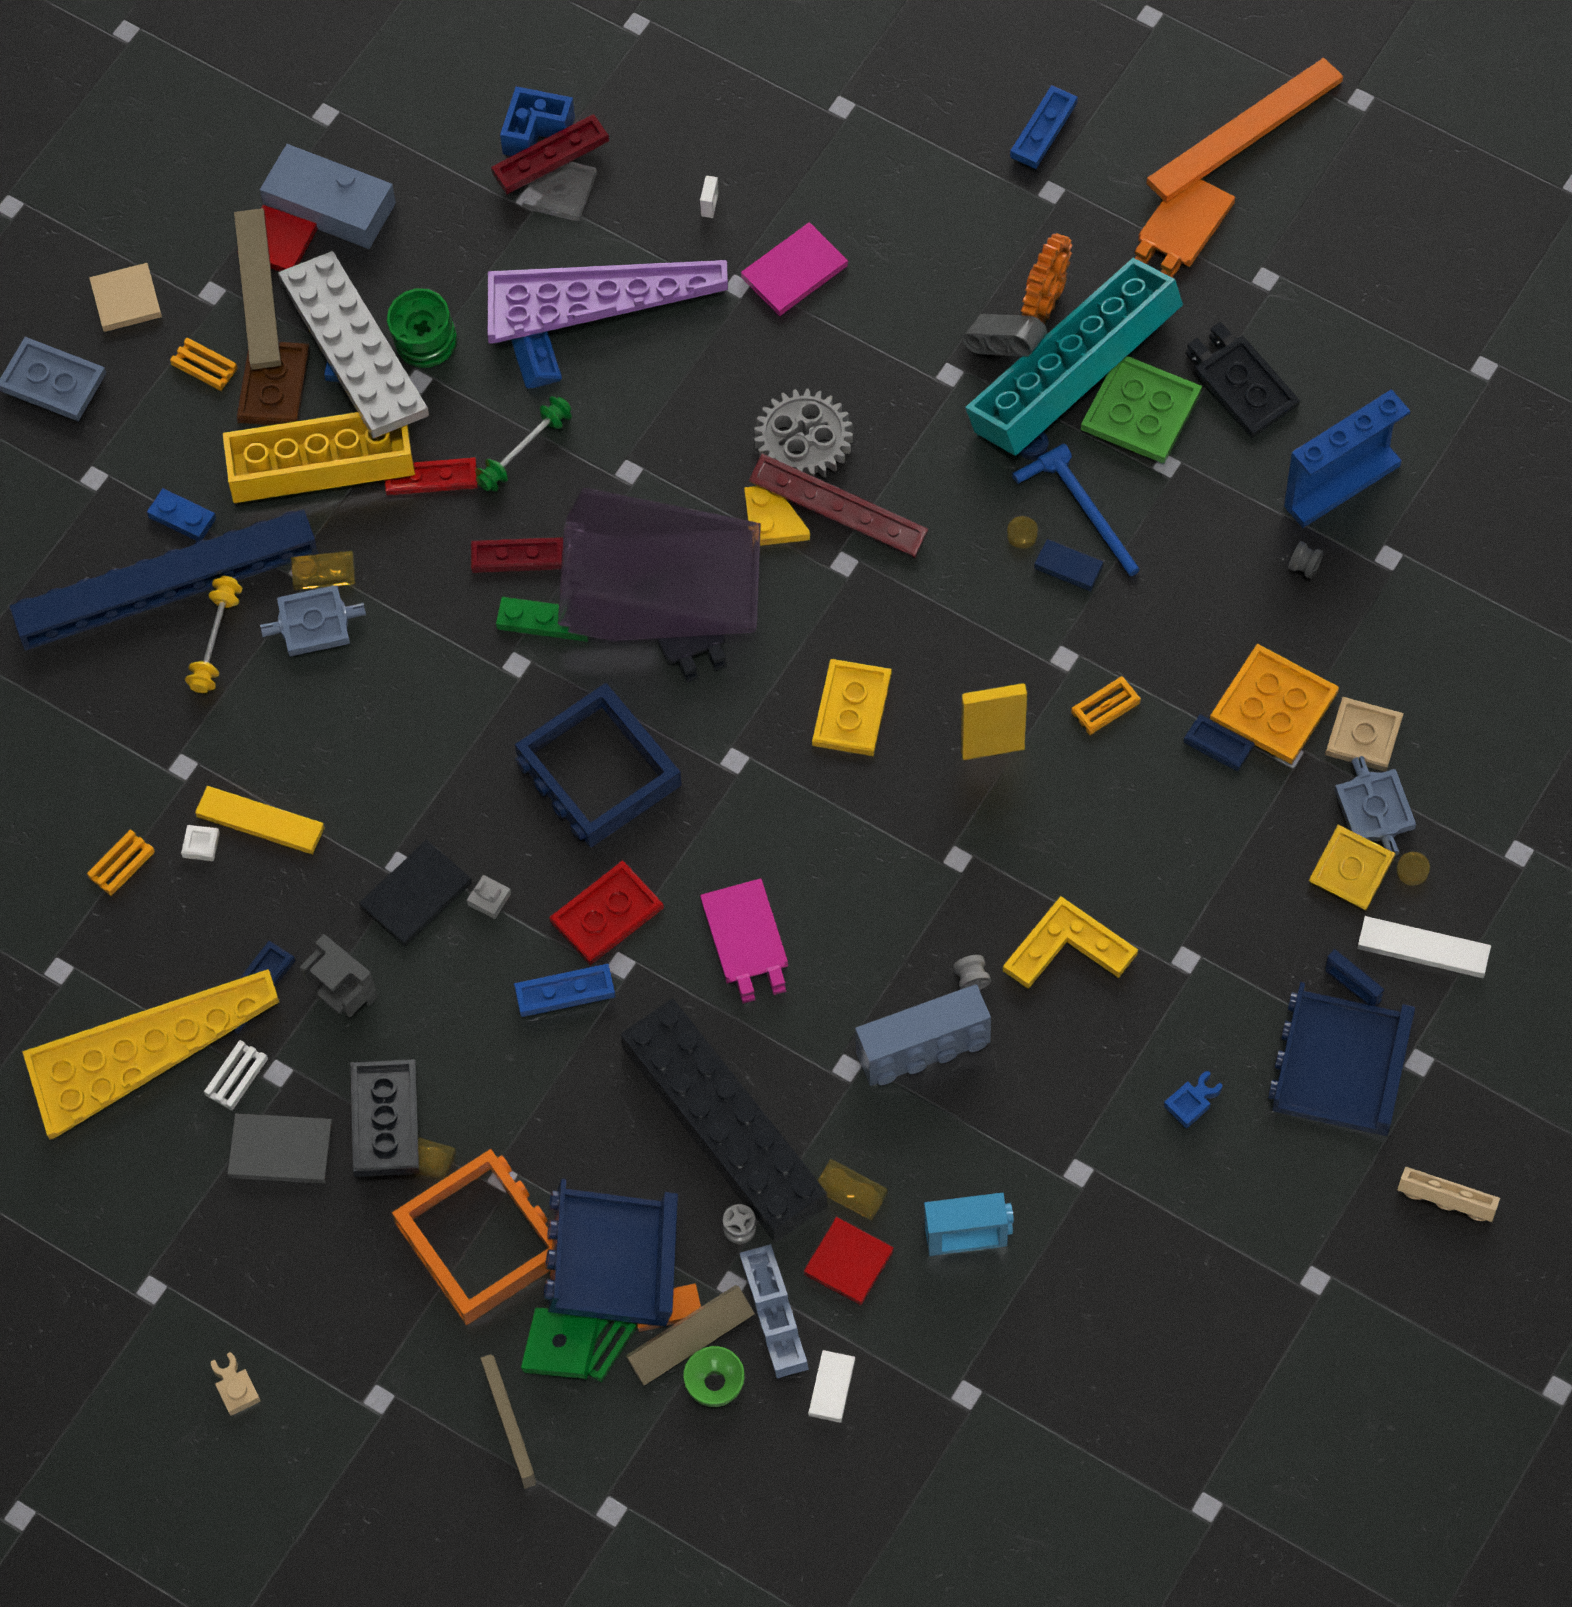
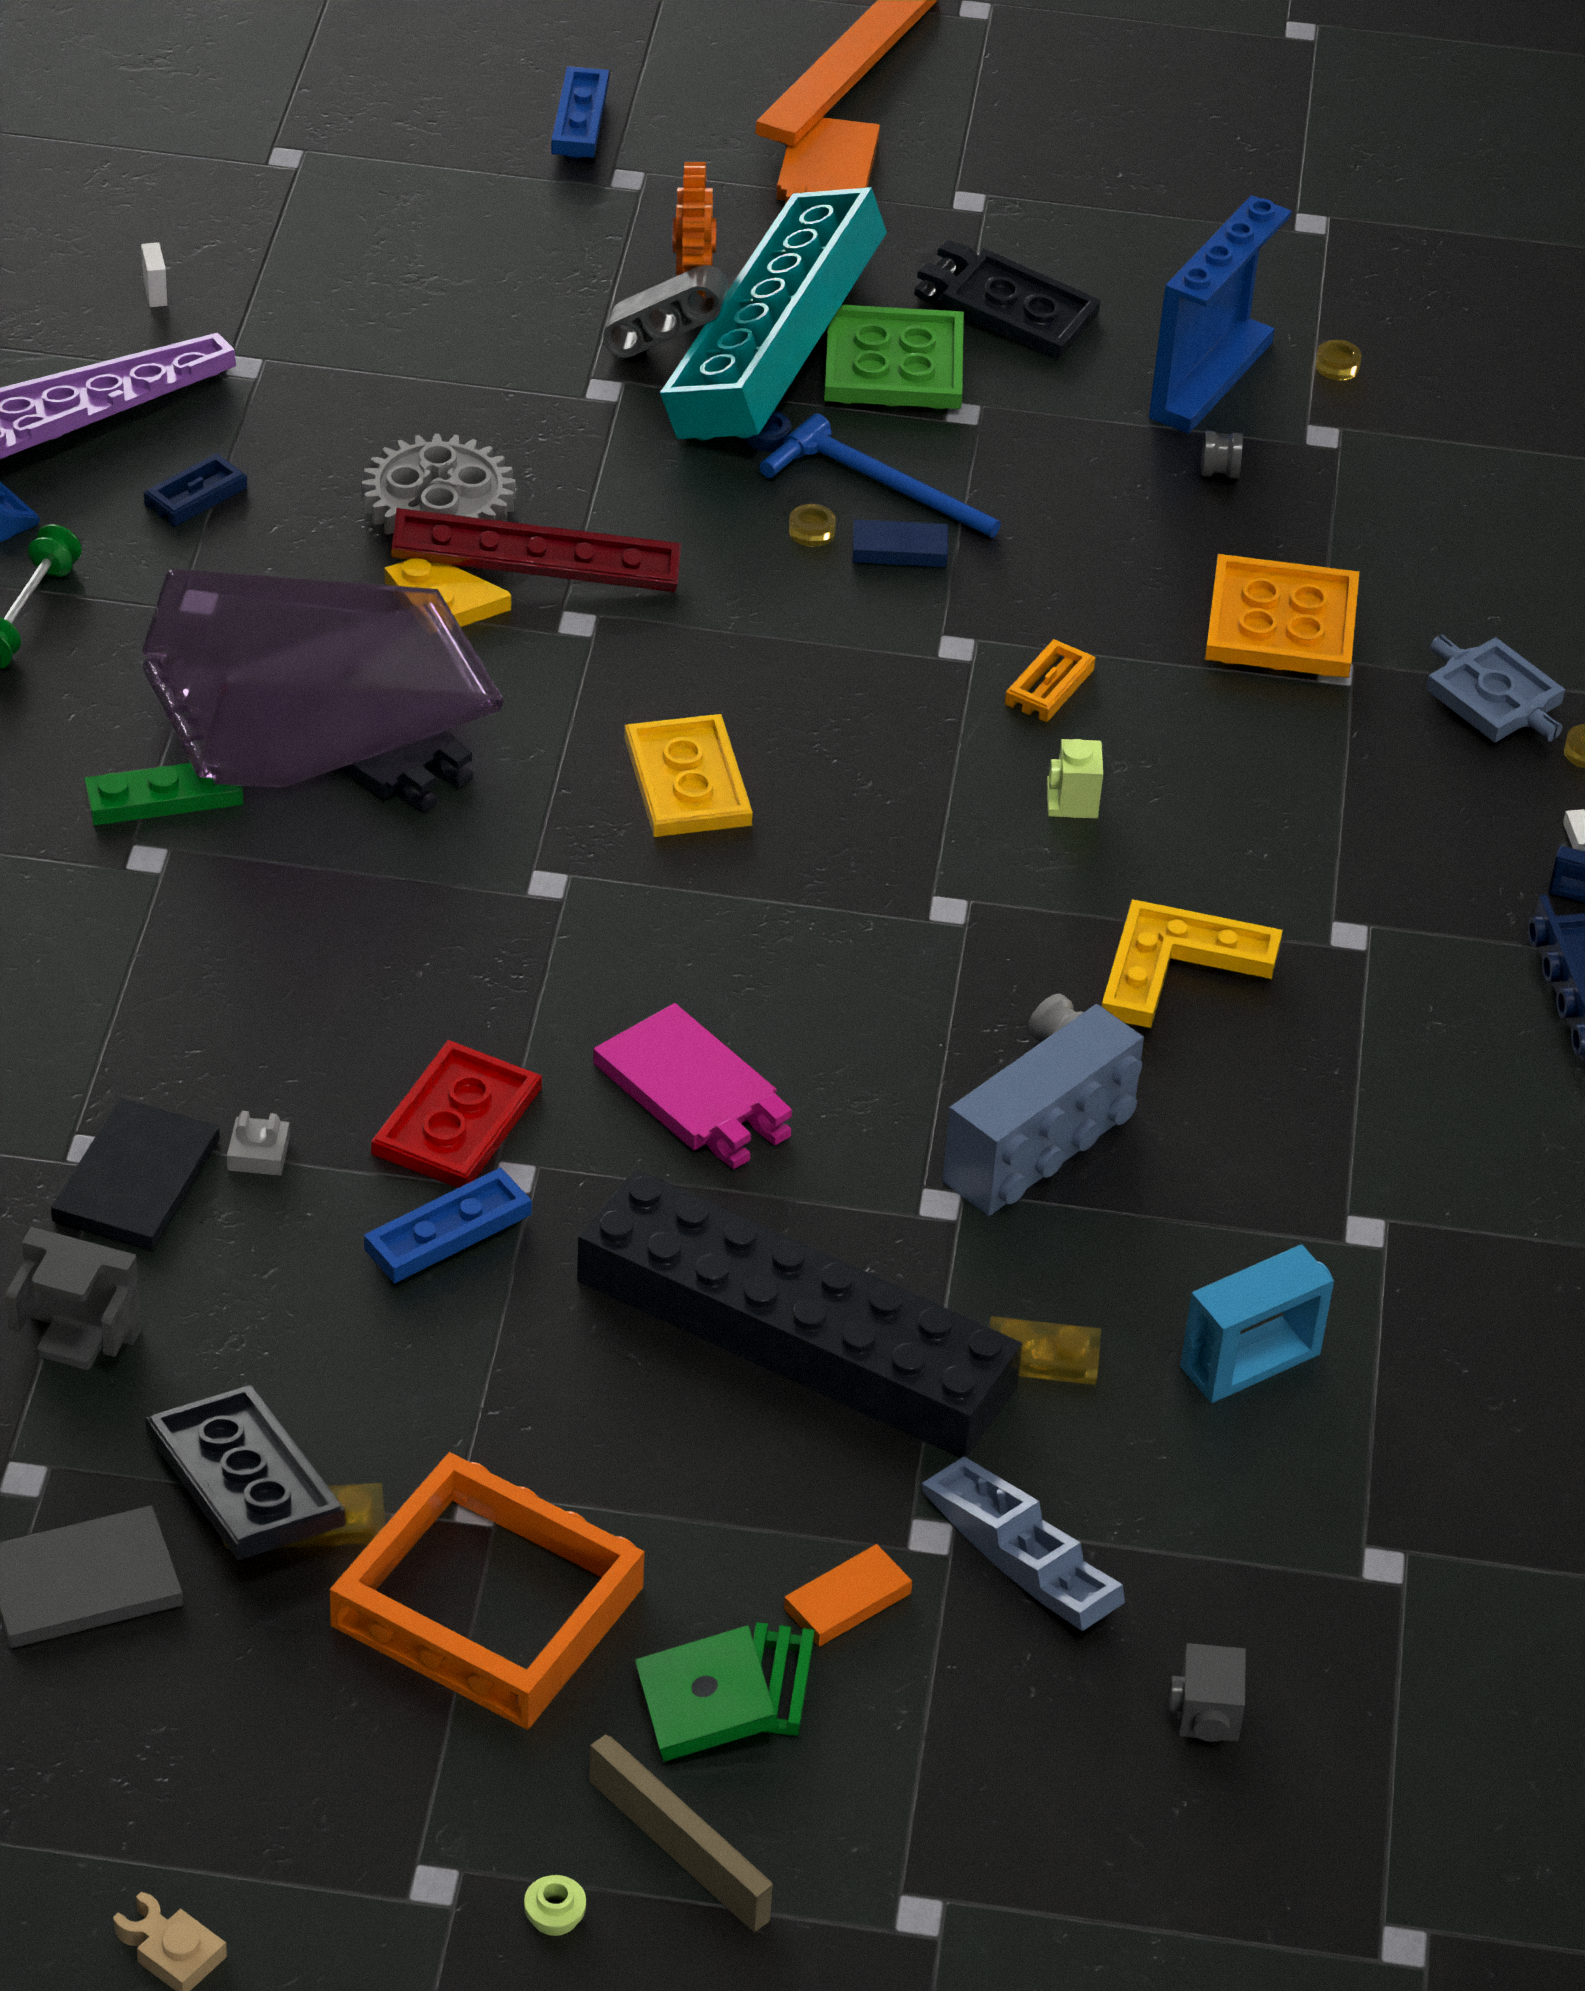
camera: 30 degrees left, 20 degrees down
dark red tile [471,537,564,573] -> none
dark blue window [514,683,682,848] -> none
dark blue panel [544,1179,678,1327] -> none
dark tan tile [625,1285,755,1385] -> none
bright green piece [684,1346,745,1407] -> none
light grey wheel [723,1204,756,1244] -> none
dark pink tile [741,222,848,316] -> none
red tile [804,1217,894,1305] -> none
white tile [808,1350,855,1423] -> none
yellow tile [961,683,1027,760] -> none
blue plate [1164,1071,1223,1129] -> none
dark blue tile [1183,714,1254,772] -> none
yellow tile [1309,825,1396,911] -> none
tan tile [1325,697,1403,772] -> none
none -> dark blue tile [144,453,247,527]
none -> yellowish green plate [524,1875,586,1936]
none -> yellowish green brick [1047,739,1103,818]
none -> dark grey brick [1169,1643,1246,1742]
none -> clear yellow tile [1315,340,1362,380]

